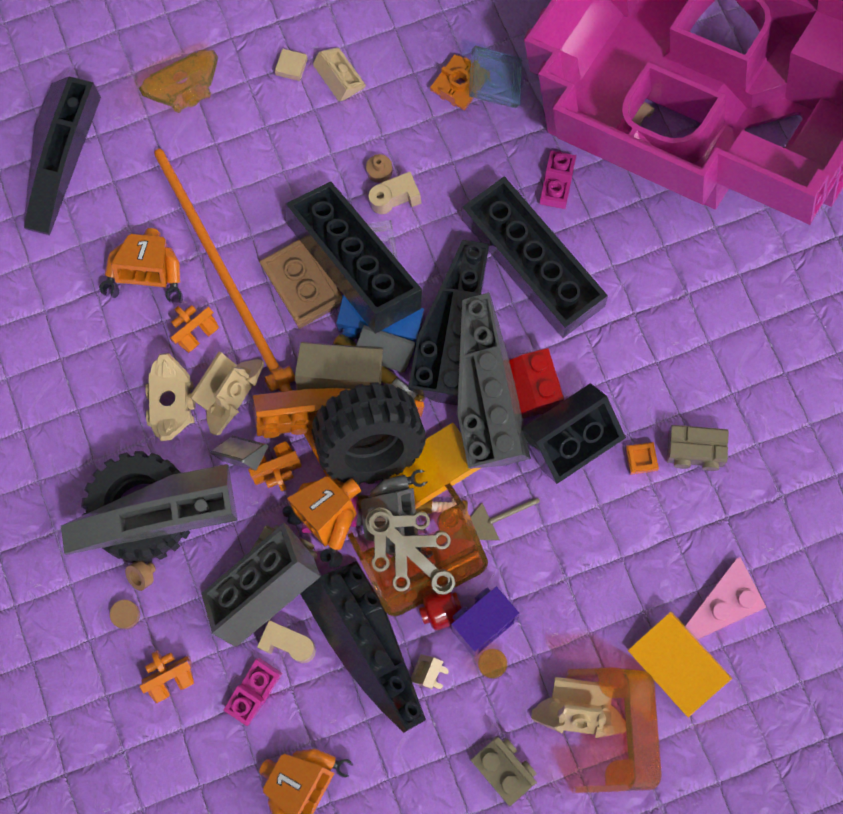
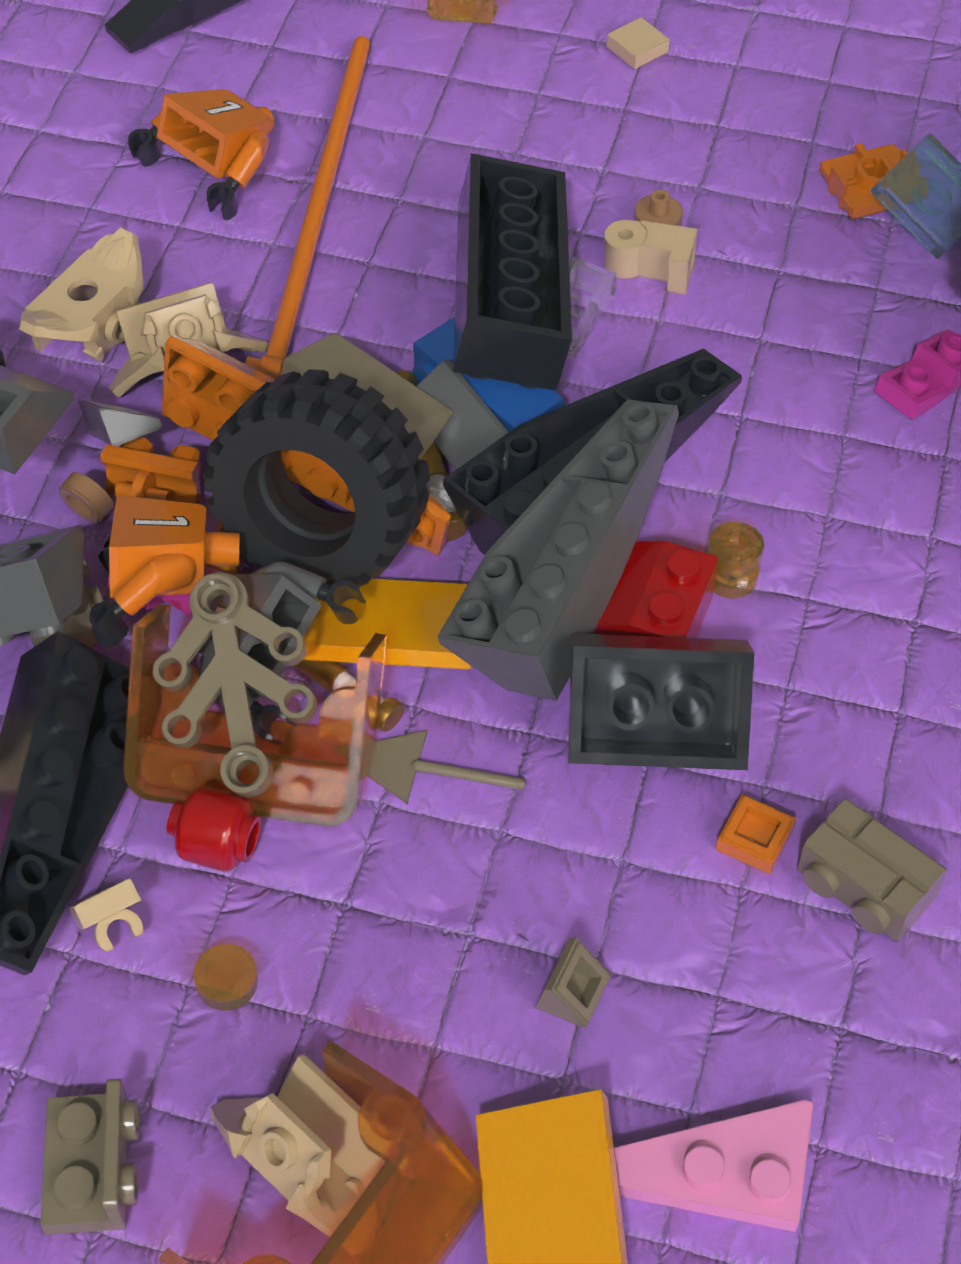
camera: 30 degrees right, 20 degrees down
orange hips [170,305,219,353] -> none
medium nougat tile [259,239,343,329] -> none
tan slope [313,47,366,102] -> none
dark purple brick [451,586,520,657] -> none
black brick [462,176,608,338] -> none
none -> medium nougat tile [59,472,114,523]
none -> dark tan slope [535,937,611,1027]
none -> clear yellow wheel [707,522,764,599]

